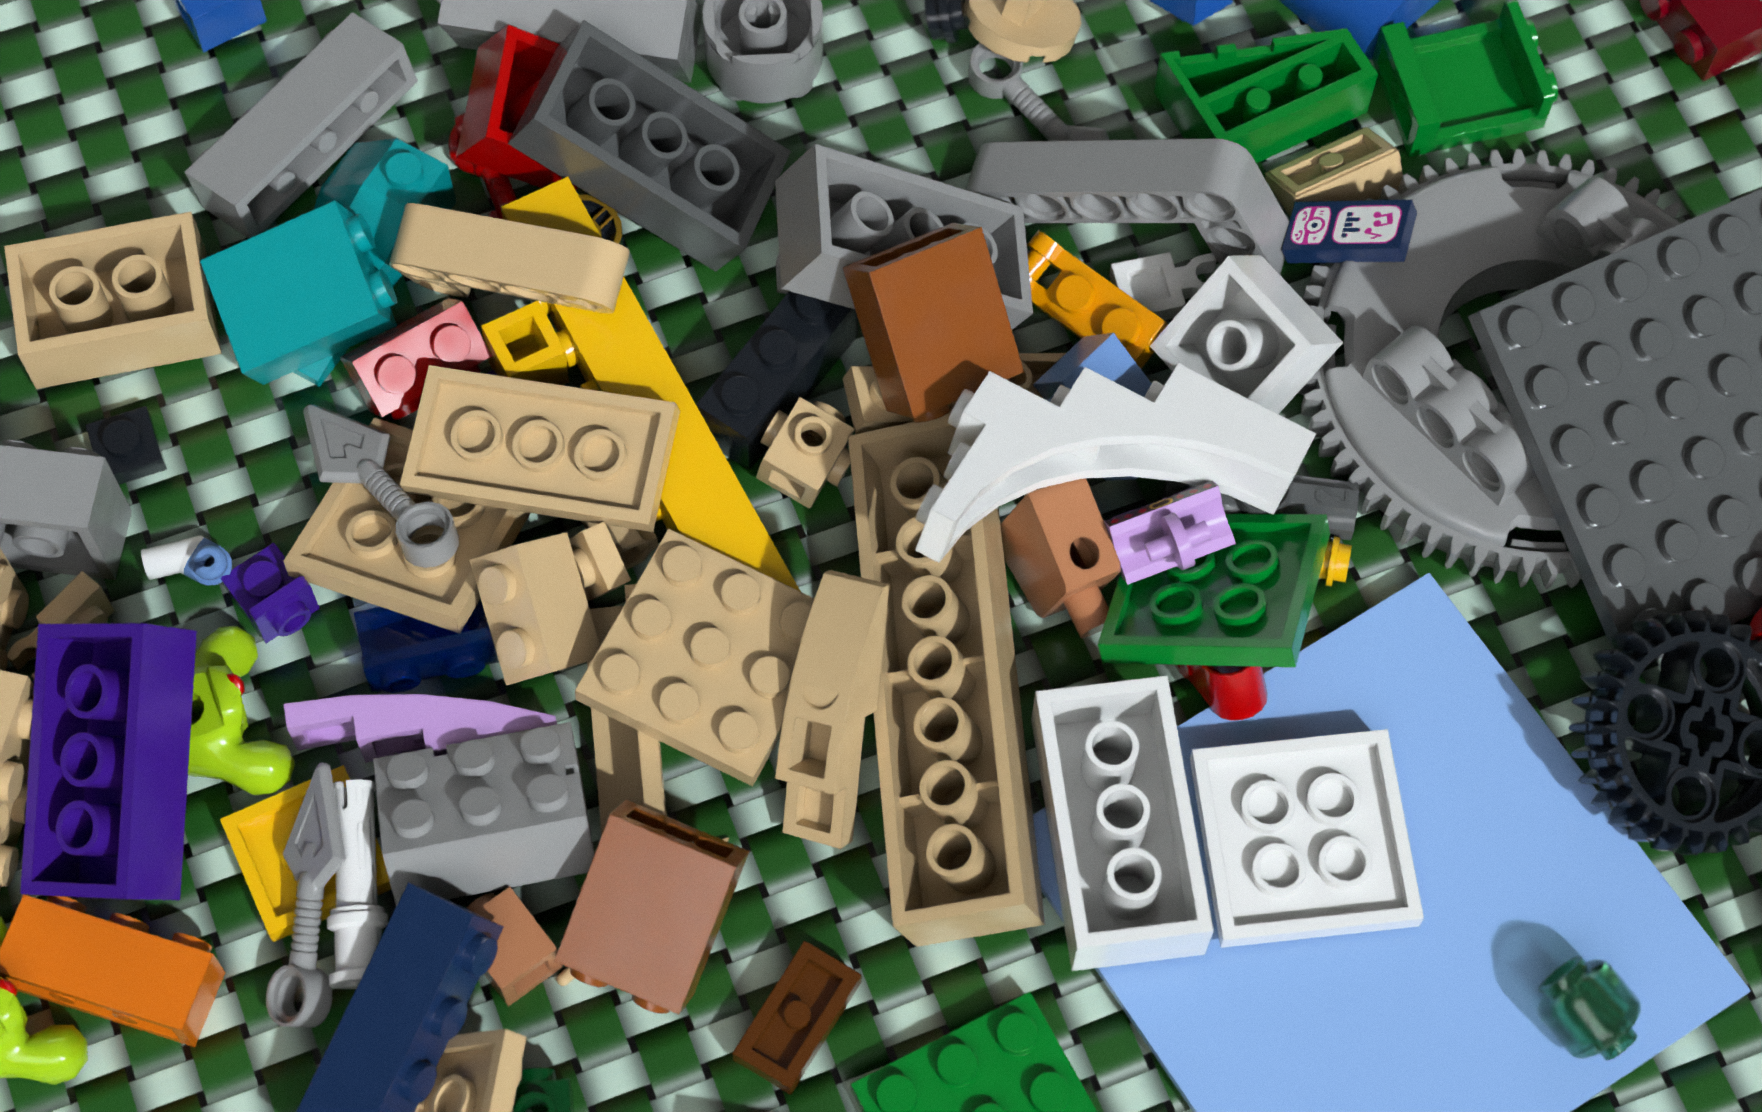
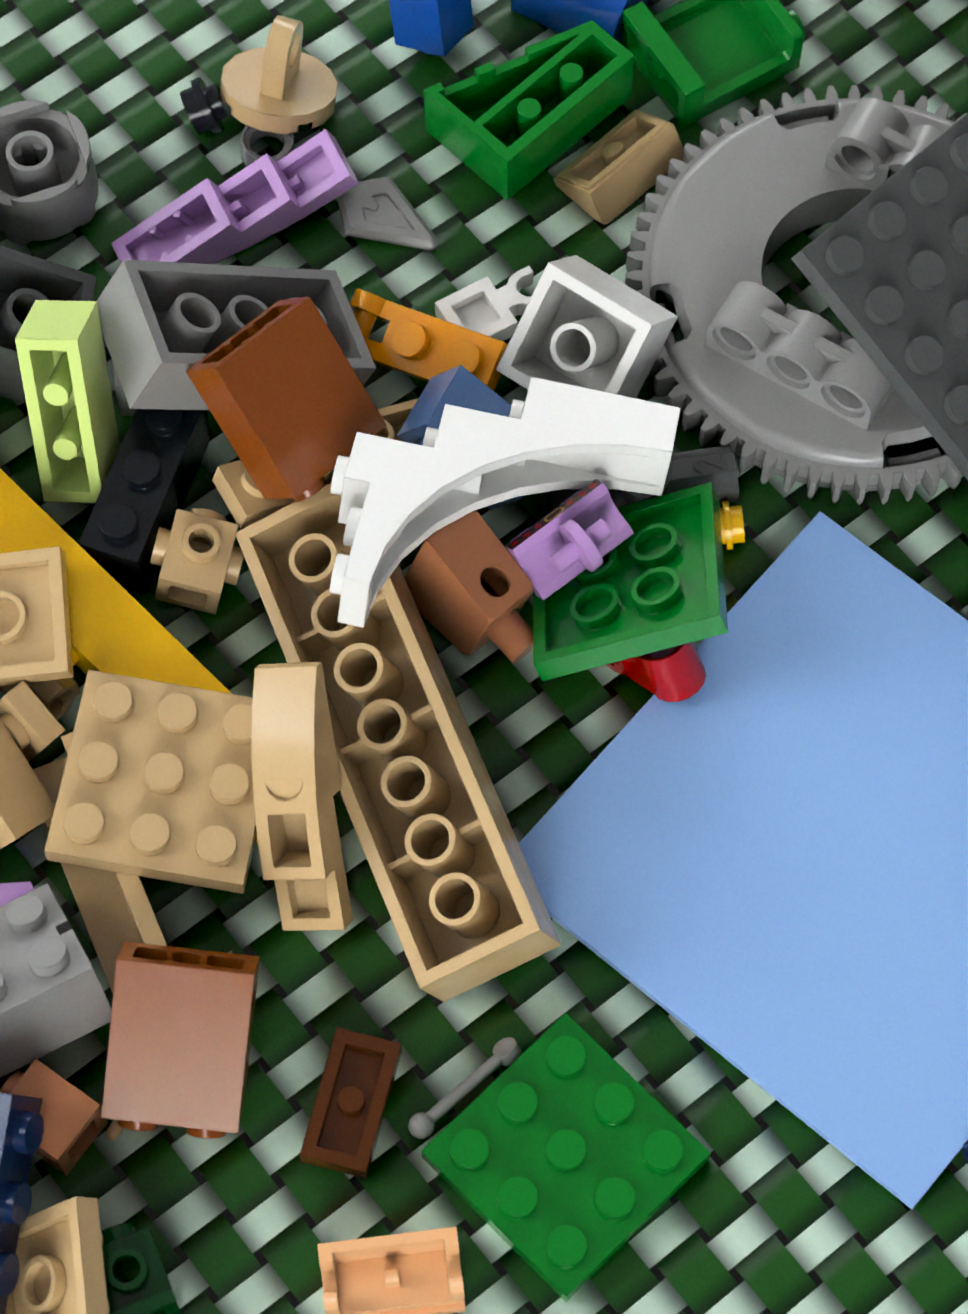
camera: 15 degrees left, 0 degrees up
light grey beam [966,139,1289,275] -> none
white brick [1031,676,1214,971] -> none
white plate [1190,729,1424,948] -> none
tile [1282,199,1417,263] -> none
none -> yellowish green brick [15,300,120,503]
none -> lavender slope [111,129,359,264]
none -> light grey hinge [408,1037,522,1139]

